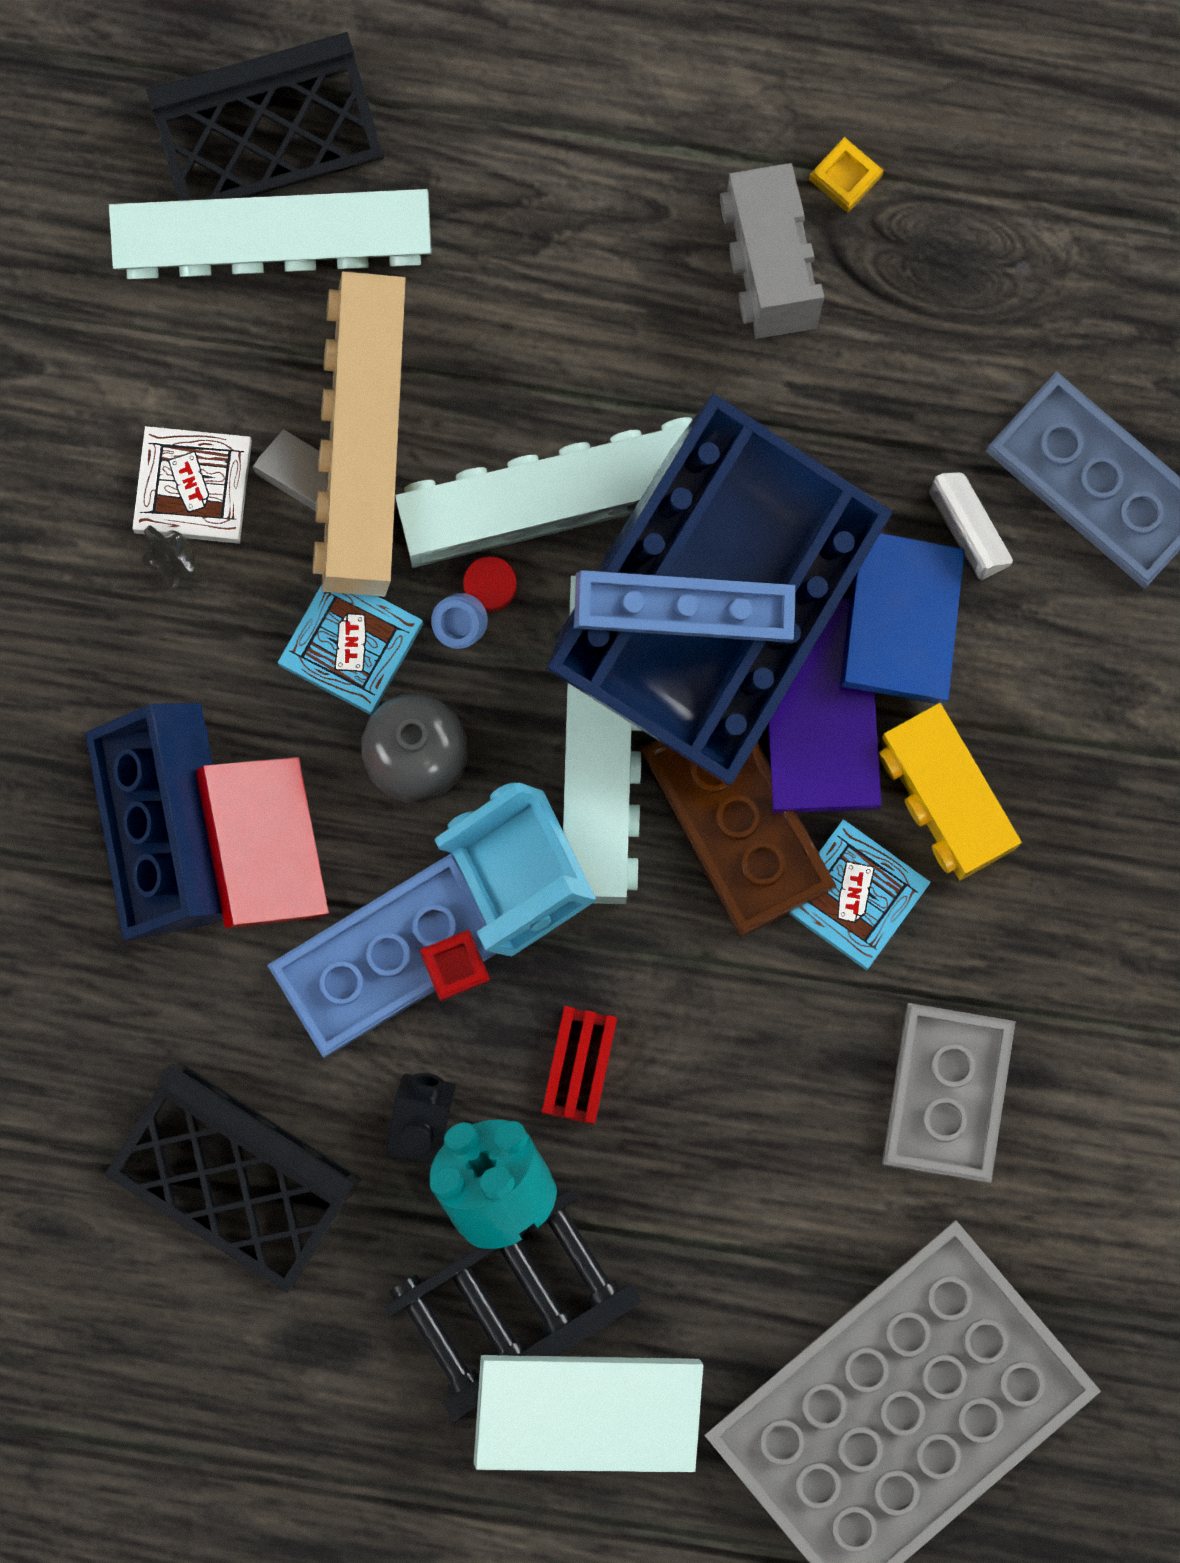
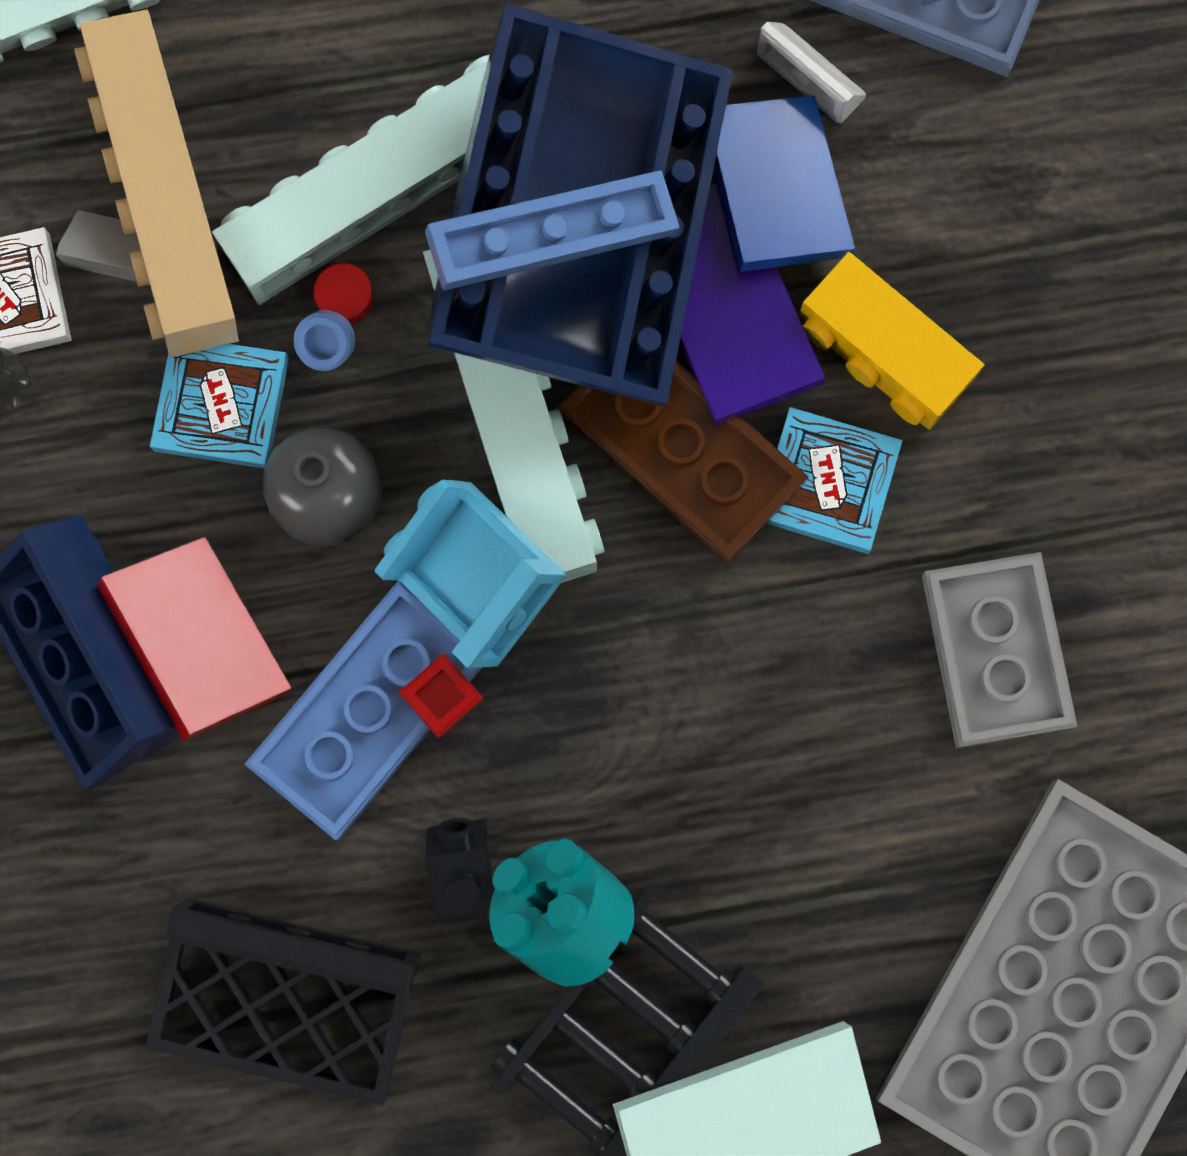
camera: 15 degrees left, 0 degrees up
red tile [542,1006,617,1125] -> none

